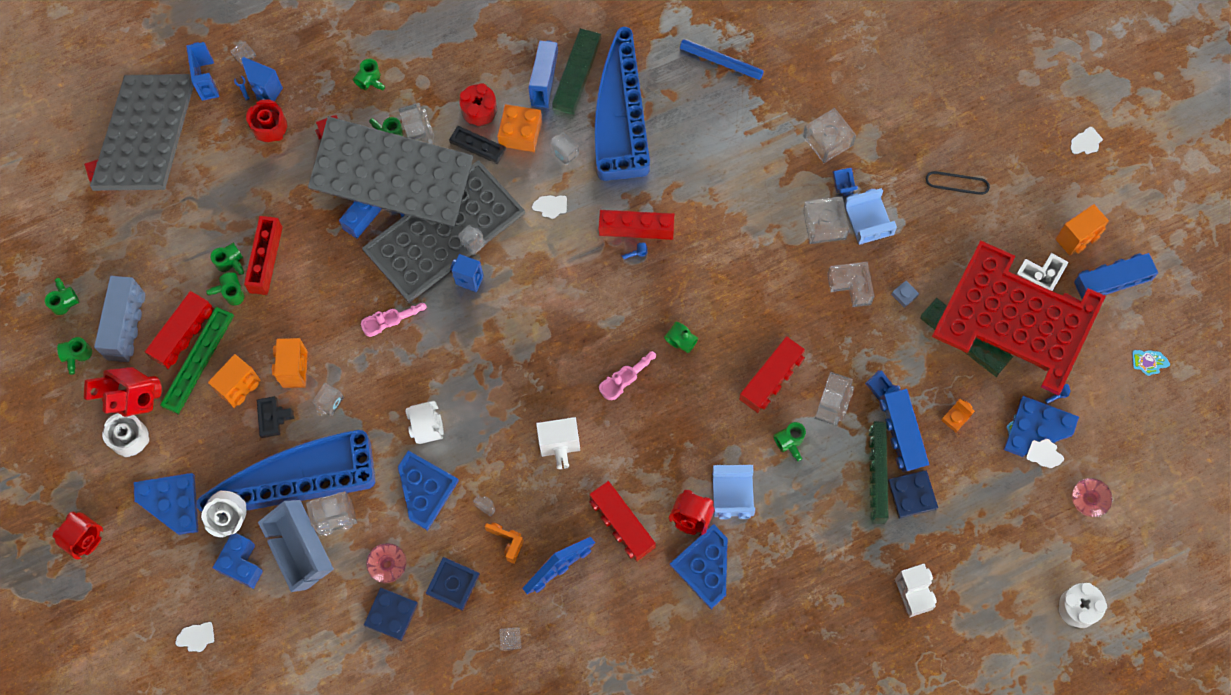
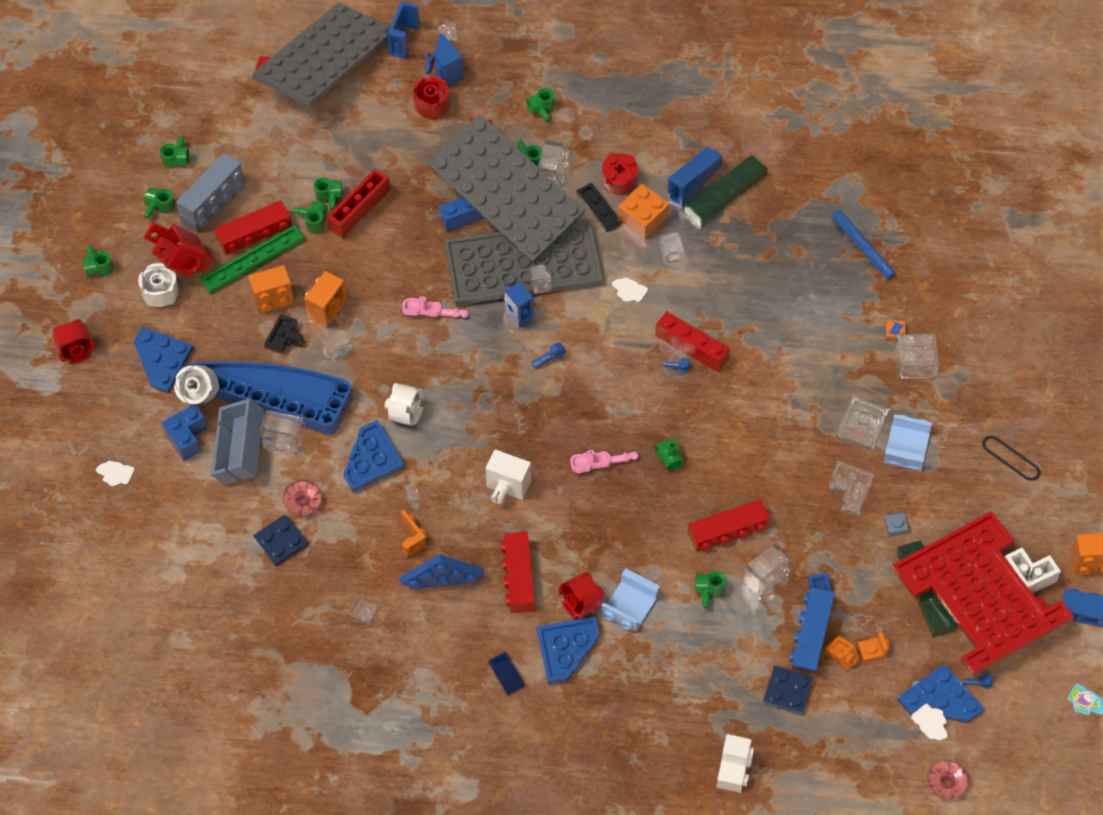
camera: 30 degrees right, 10 degrees down
dark blue plate [425,557,480,611] -> none
blue beam [595,27,650,181] -> none
blue bracket [832,168,858,196] -> none
clear green piece [868,421,889,524] -> none
none -> green piece [82,245,113,277]
none -> clear blue tile [488,652,525,696]
none -> blue bar [532,343,566,368]
none -> orange bracket [825,636,860,671]
none -> orange tile [886,320,905,341]

